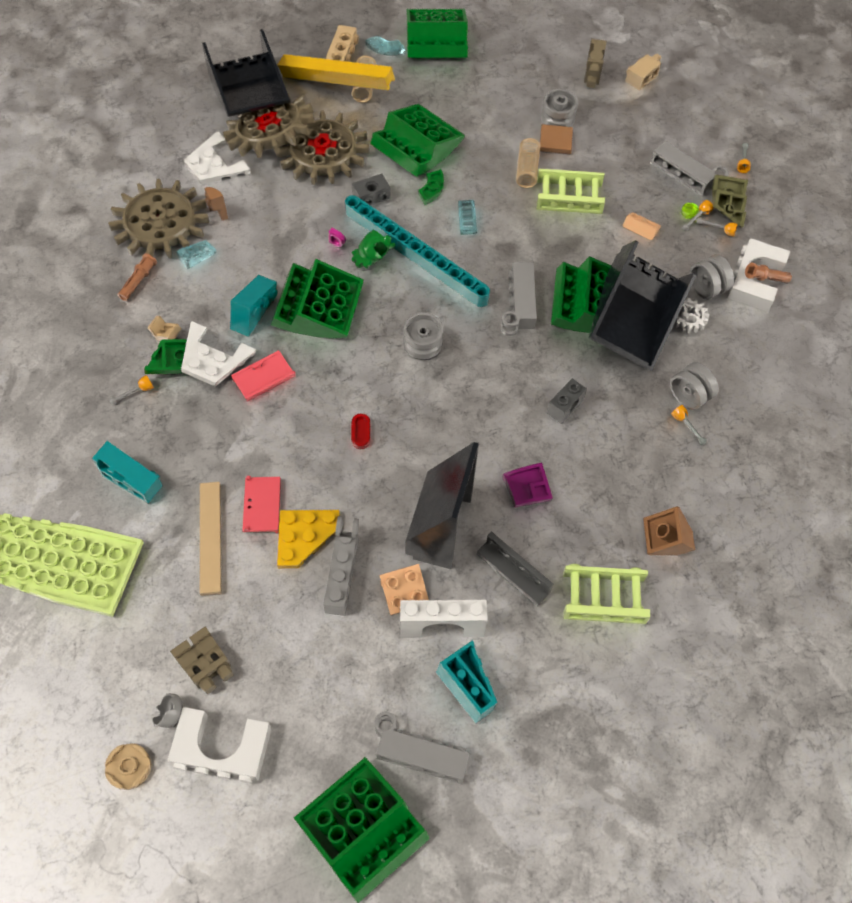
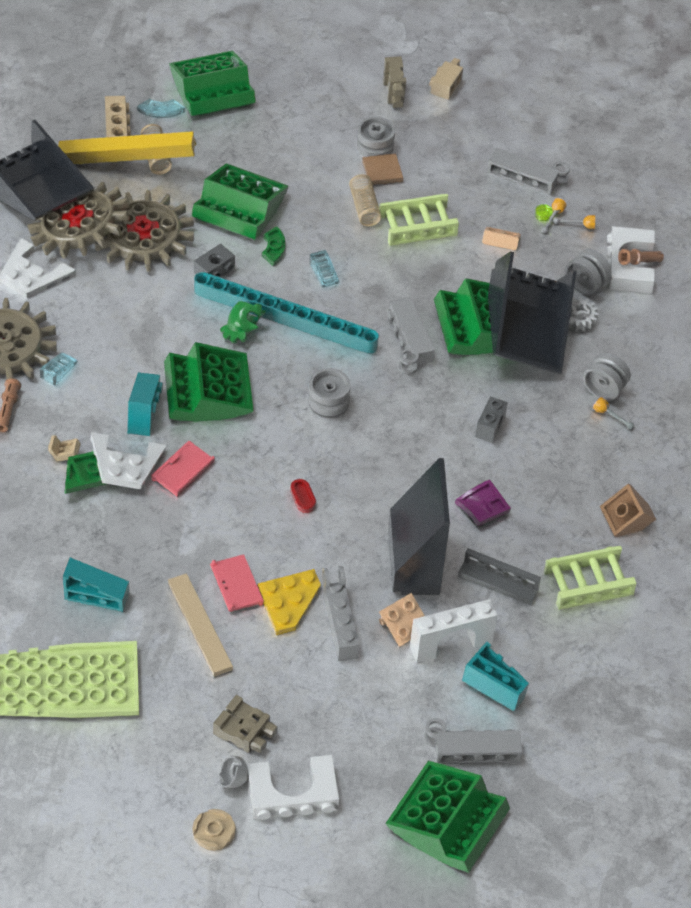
camera: 20 degrees left, 10 degrees down
hinge [110,375,154,405] -> none
medium nougat slope [204,187,228,221] -> none
dark pink tile [329,228,346,247] -> none
olive slope [712,175,748,227] -> none
light orange hinge [737,142,751,173] -> none

